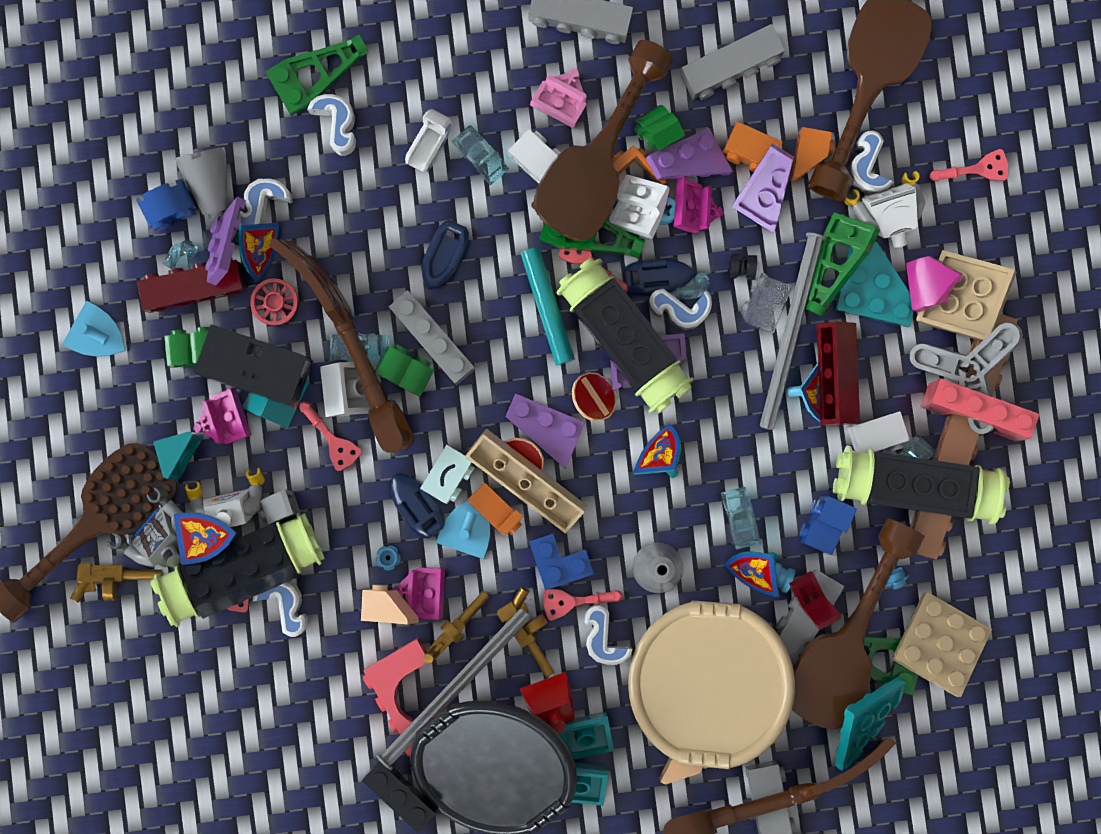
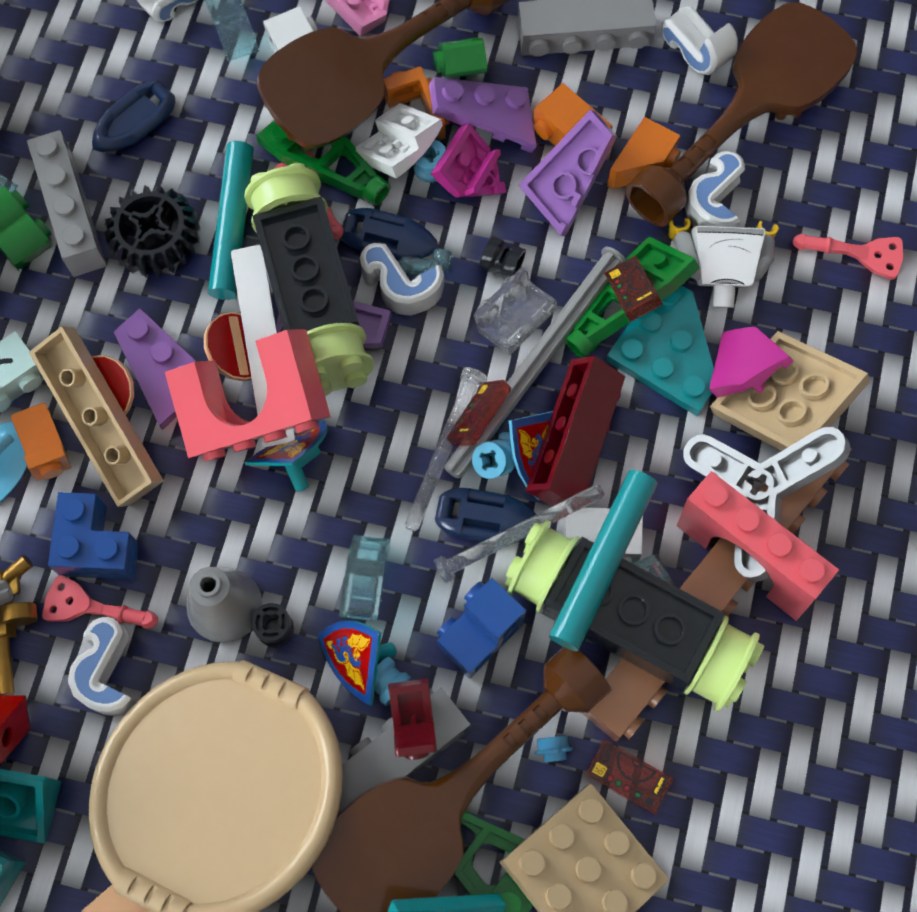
camera: 25 degrees right, 15 degrees down
none -> black gear [104,185,200,278]
none -> coral arch [165,329,331,462]
none -> white sticker [231,245,295,447]
none -> black wheel [251,603,295,648]
none -> clear bar [405,367,487,532]
none -> clear bar [434,485,605,583]
none -> dark blue piece [434,488,542,545]
none -> clear red tile [446,380,512,446]
none -> medium azure wheel [472,440,515,479]
none -> teal piece [549,470,658,651]
none -> clear red tile [584,739,674,815]
none -> clear red tile [604,256,662,322]
none -> white animal [662,6,738,75]

